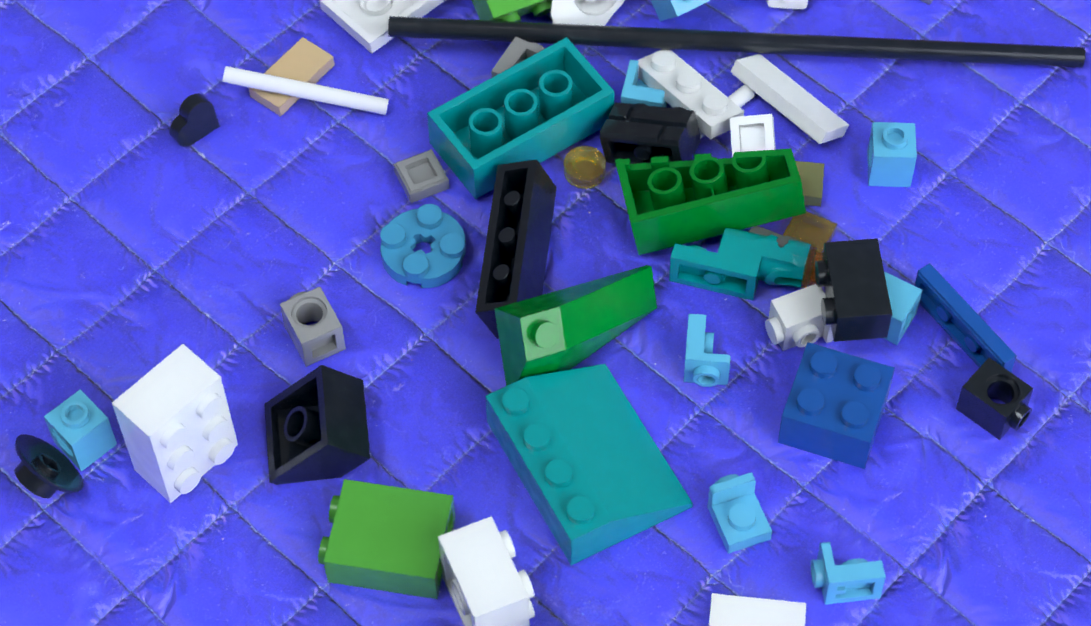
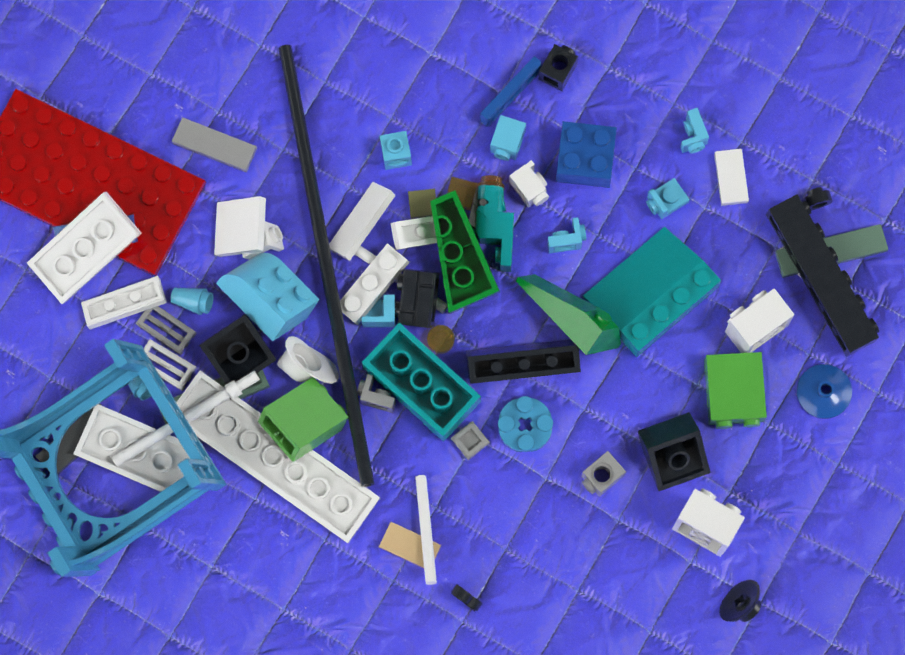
camera: 100 degrees left, 20 degrees up
medium azure brick [44,389,117,472] -> none
black piece [815,238,892,342] -> none

